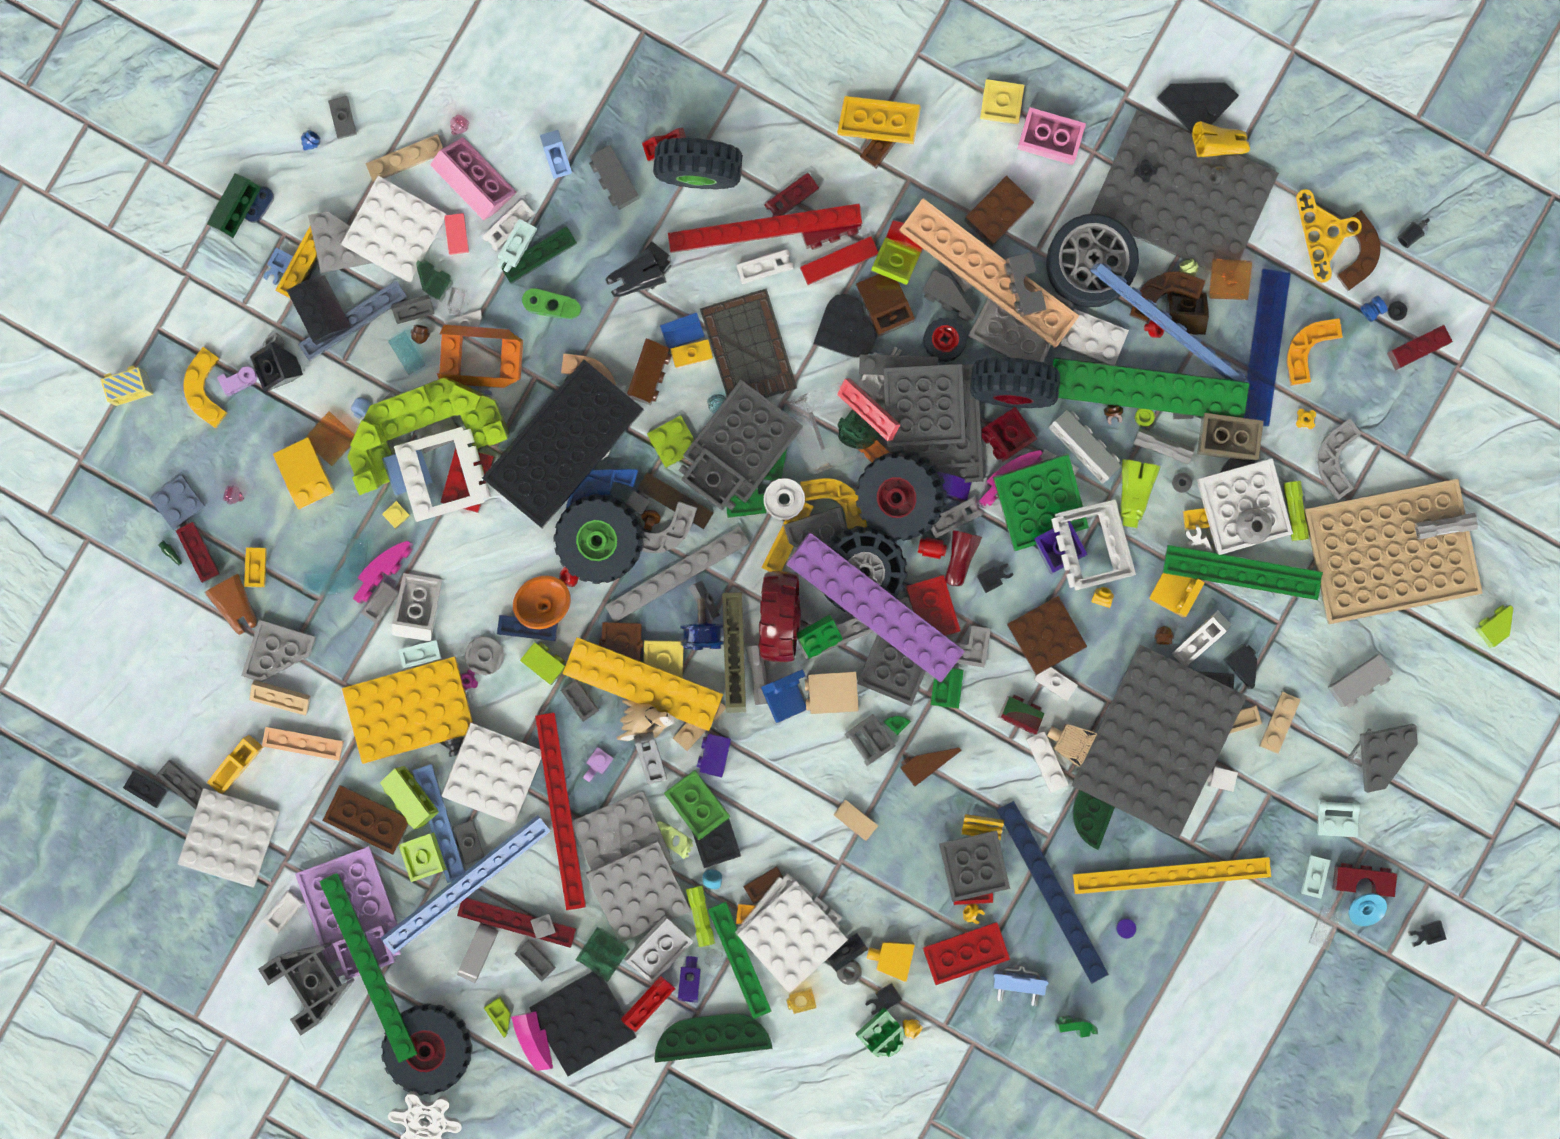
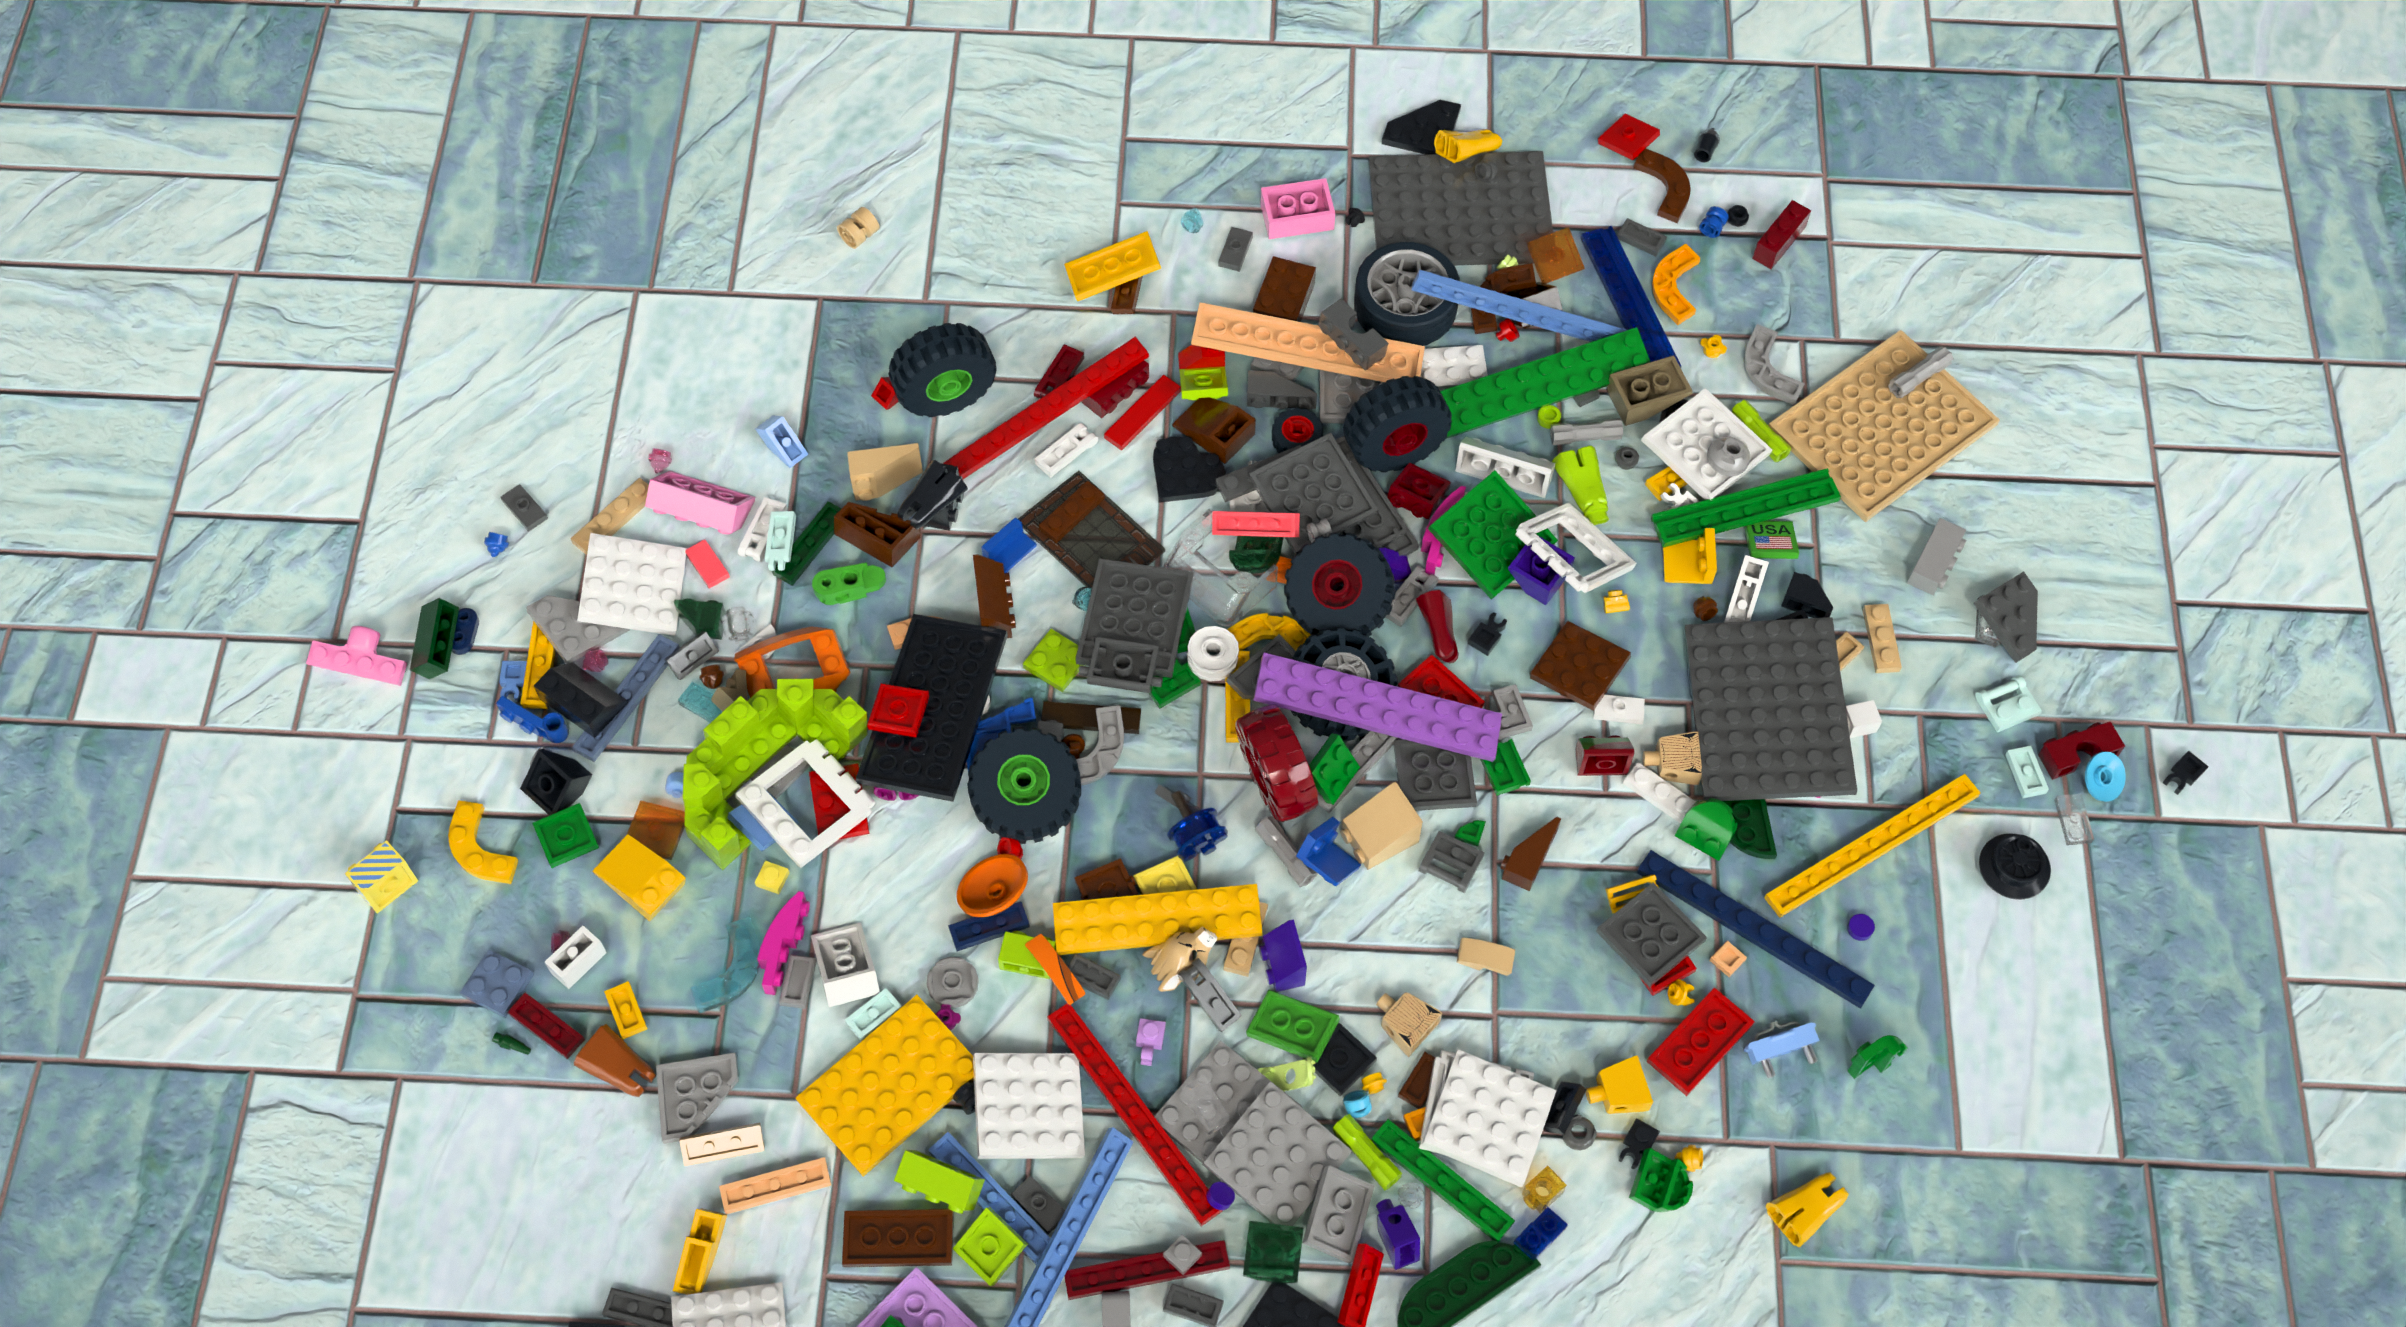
camera: 25 degrees left, 25 degrees down
lavender leg [217,366,258,397] -> none
dark grey brick [589,145,639,210] -> none
light grey plate [605,526,750,623] -> none
yellow plate [671,339,713,368] -> none
olive slope [722,592,746,713] -> none
red brick [918,537,947,559] -> none
light yellow plate [980,79,1024,124] -> none
reddish brown plate [1104,405,1124,425] -> none
black plate [1134,159,1158,183] -> none
yellow beam [1296,189,1362,283] -> none
lime slope [1475,605,1513,648] -> none
none -> bright pink plate [306,626,407,686]
none -> blue plate [496,696,569,743]
none -> green plate [532,803,599,868]
none -> white brick [545,926,607,989]
none -> clear pink plate [582,648,608,672]
none -> dark tan slope [711,669,748,712]
none -> reddish brown wedge [834,502,920,567]
none -> tan slope [847,443,923,501]
none -> red plate [867,683,930,737]
none -> orange sticker [1025,934,1085,1005]
none -> reddish brown plate [1039,481,1105,543]
none -> clear light blue tile [1180,208,1204,233]
none -> dark purple tile [1206,1182,1235,1210]
none -> dark grey plate [1218,227,1253,272]
none -> light grey wheel [1306,518,1332,544]
none -> black piece [1346,208,1365,227]
none -> yellow plate [1361,1072,1387,1094]
none -> tan torso [1376,992,1442,1057]
none -> clear blue slope [1513,1207,1568,1262]
none -> red plate [1598,113,1660,160]
none -> dark grey plate [1616,218,1667,257]
none -> green slope [1675,798,1737,861]
none -> light nougat tile [1709,940,1747,977]
none -> bright green tile [1744,521,1799,559]
none -> yellow piece [1766,1172,1849,1247]
none -> black wheel [1979,833,2051,900]

